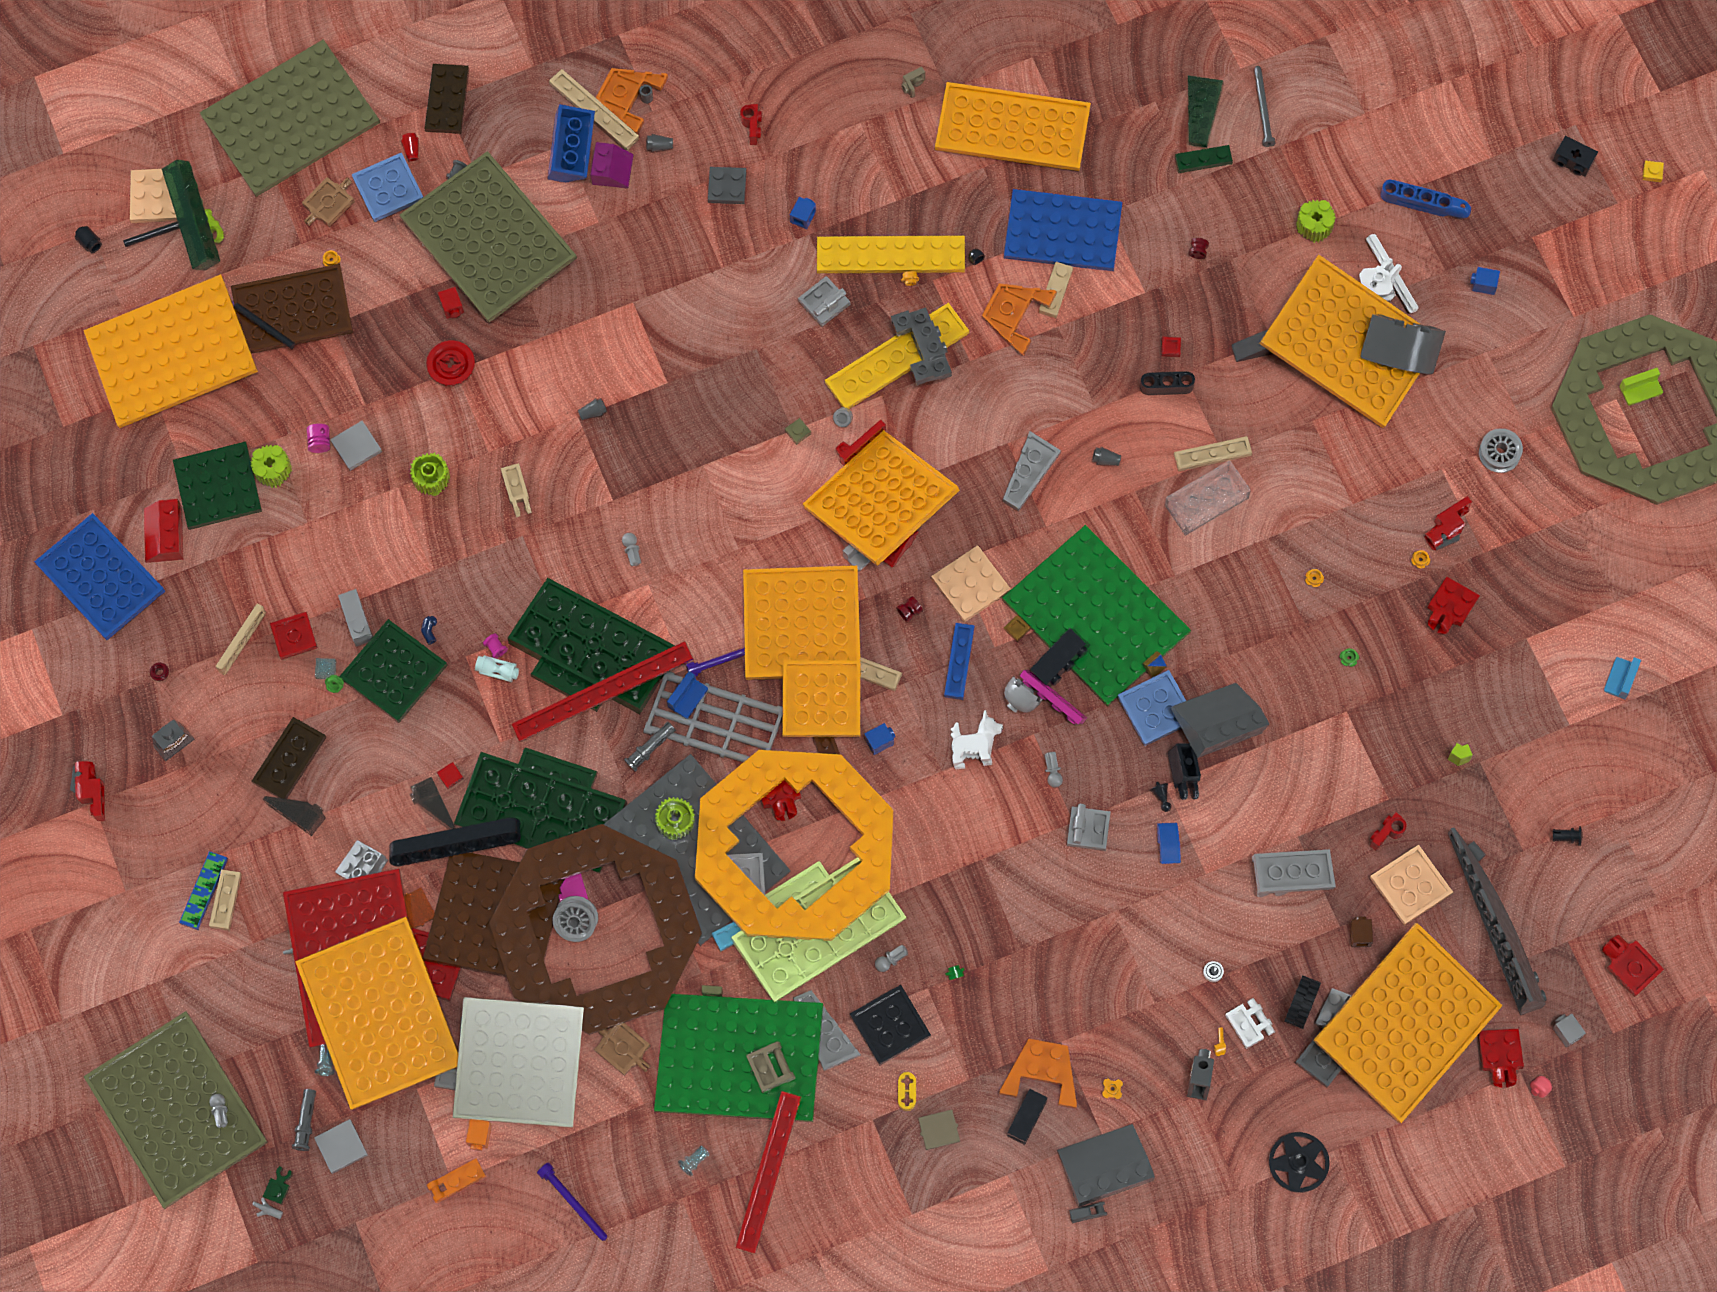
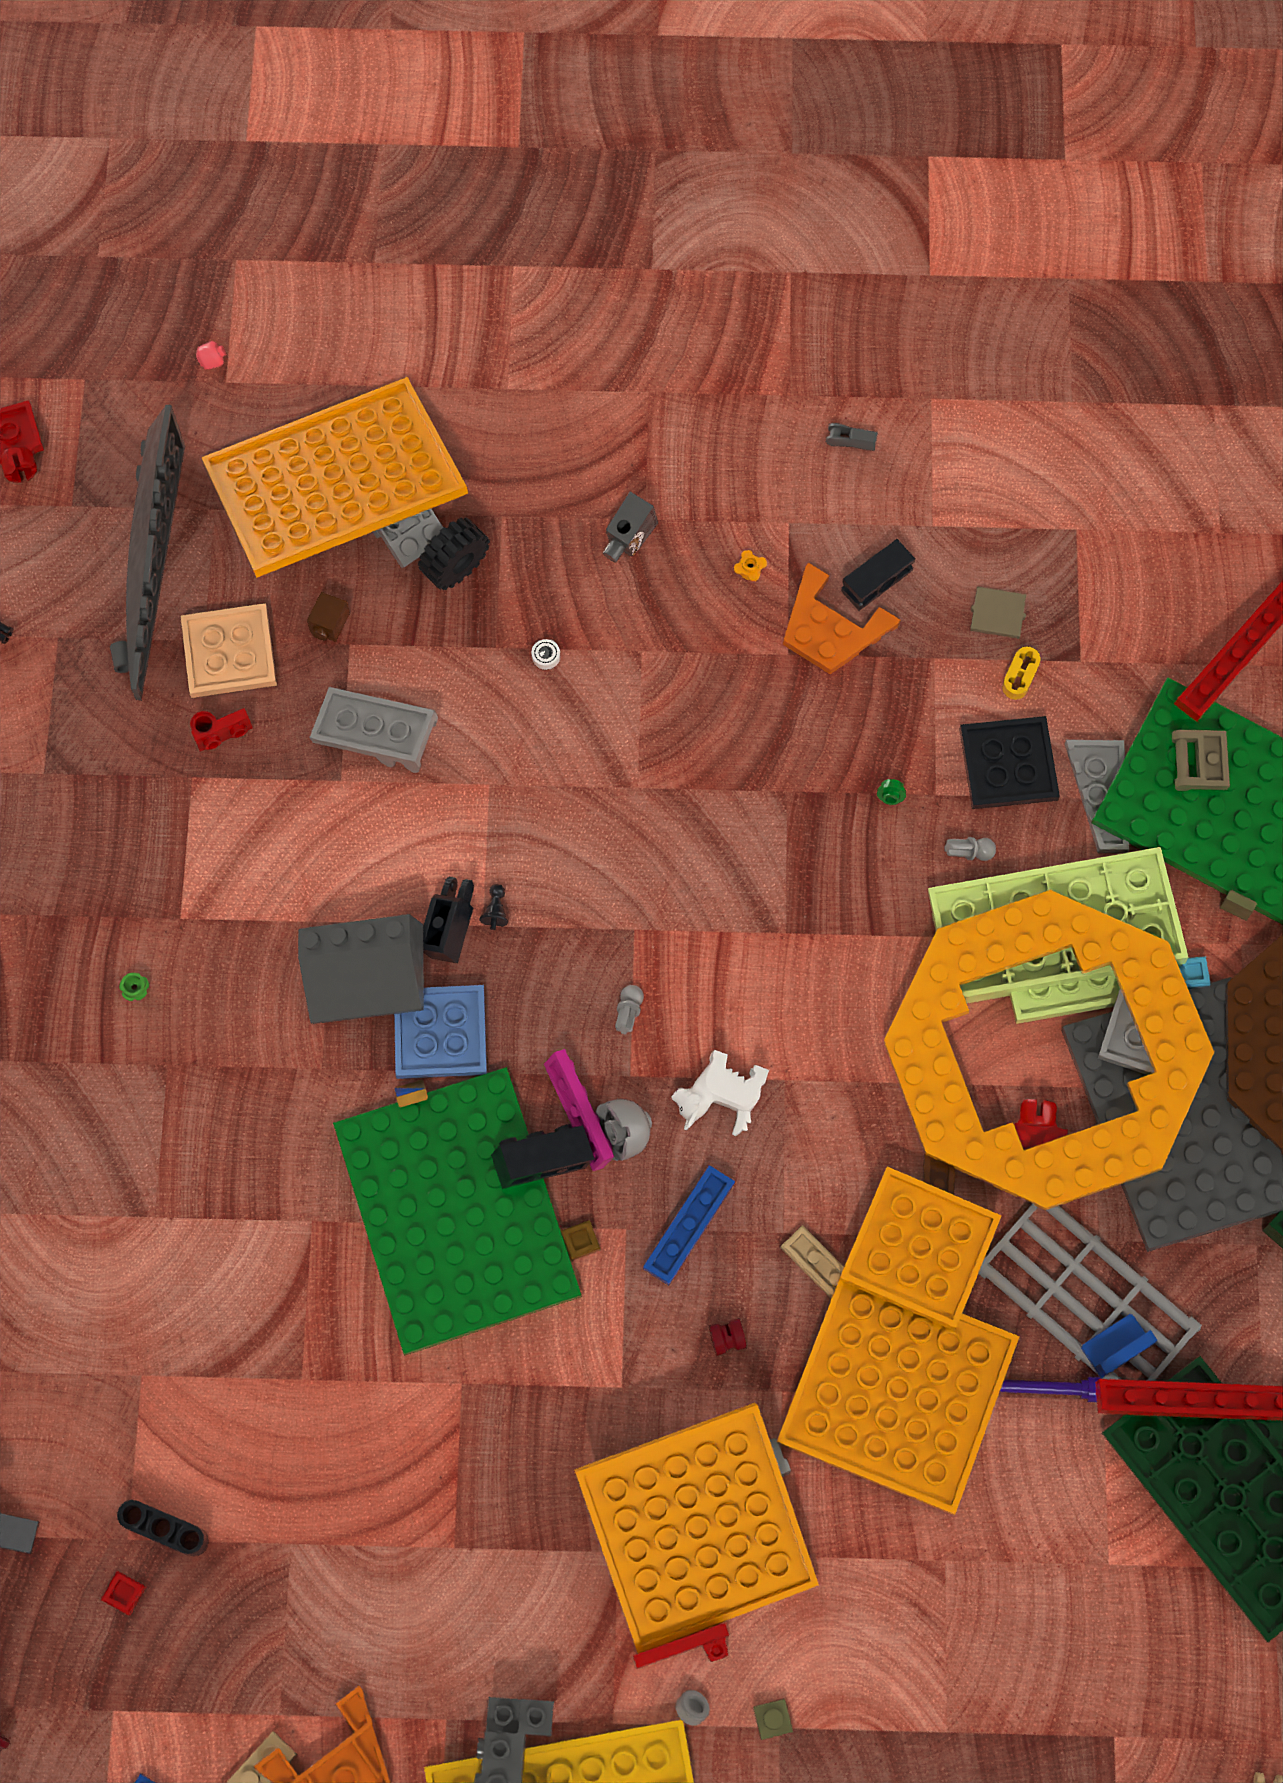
camera: 160 degrees left, 0 degrees up
light grey axle [622,533,641,566] -> none
dark grey pin [624,721,676,772] -> none
lime brick [655,797,695,840] -> none
blue brick [864,723,896,755] -> none
light nougat plate [931,545,1011,623] -> none
light grey wing [1003,431,1061,511] -> none
dark grey slope [1057,1124,1155,1207] -> none
light grey plate [1067,804,1111,851] -> none
dark grey cone [1092,447,1121,466] -> none
blue slope [1157,823,1181,864] -> none
clear brick [1165,460,1251,536] -> none
tan tile [1174,436,1252,472] -> none
light orange hand [1214,1027,1226,1056] -> none
white plate [1225,998,1275,1049] -> none
black wheel [1269,1132,1330,1193] -> none
dark grey plate [1295,1031,1342,1088] -> none
light orange plate [1305,569,1324,587] -> none
lime piece [1448,743,1473,766] -> none
red plate [1478,1029,1524,1088] -> none
light grey brick [1553,1014,1586,1048] -> none

